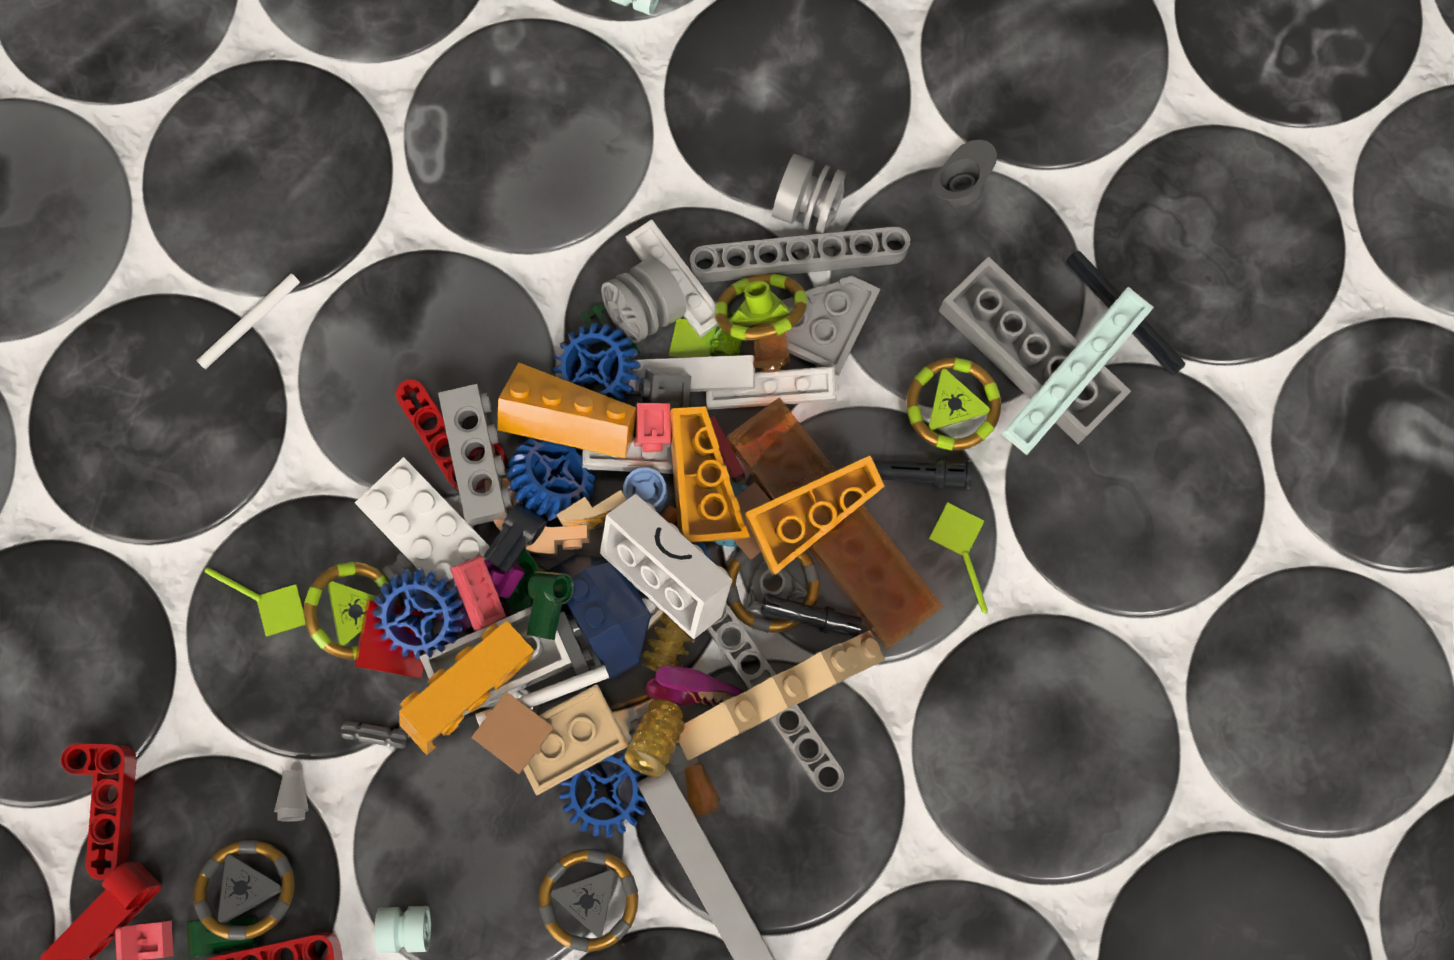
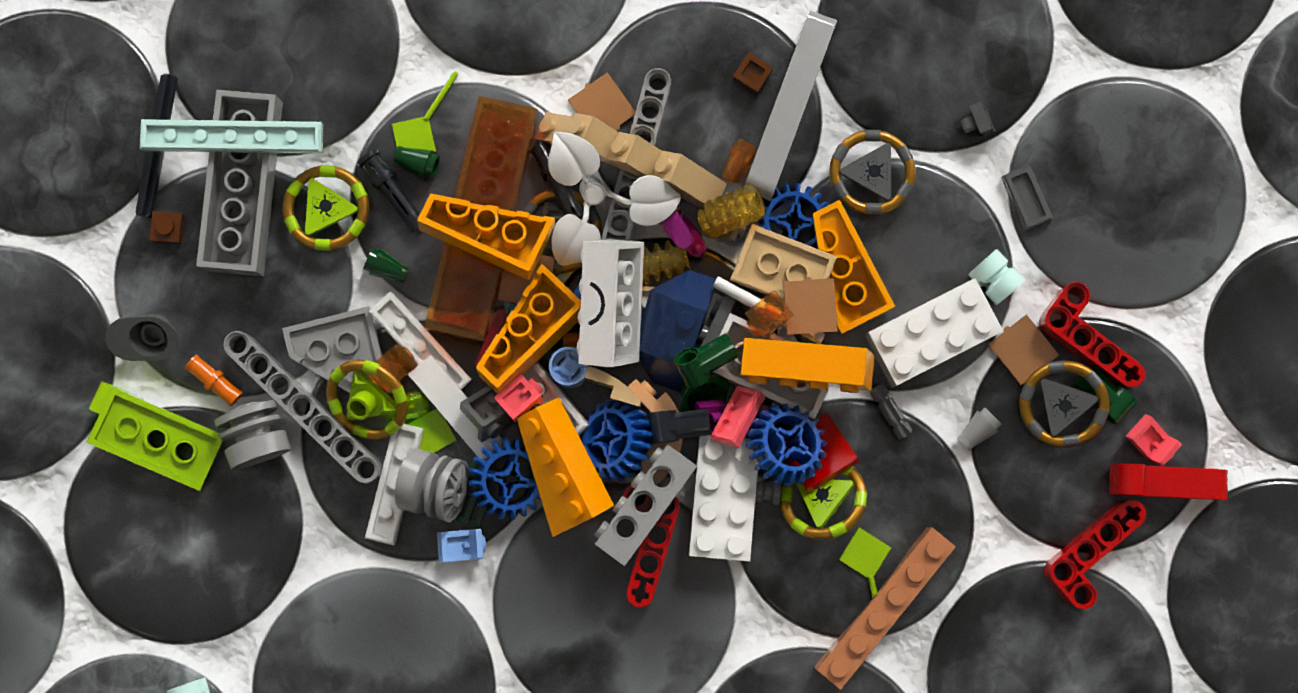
camera: 130 degrees left, 5 degrees up
none -> lime hinge [86,381,224,491]
none -> reddish brown plate [149,211,185,244]
none -> orange pin [184,354,243,407]
none -> dark green cone [363,248,410,283]
none -> dark green cone [394,146,440,179]
none -> light blue bracket [437,529,486,563]
none -> white plant [548,132,681,266]
none -> medium nougat piece [568,72,636,131]
none -> reddish brown plate [733,52,774,94]
none -> clear orange bracket [745,291,794,338]
none -> light orange wedge [812,200,895,334]
none -> nougat arch [814,527,956,690]
none -> white brick [865,278,1003,388]
none -> medium nougat piece [988,314,1059,385]

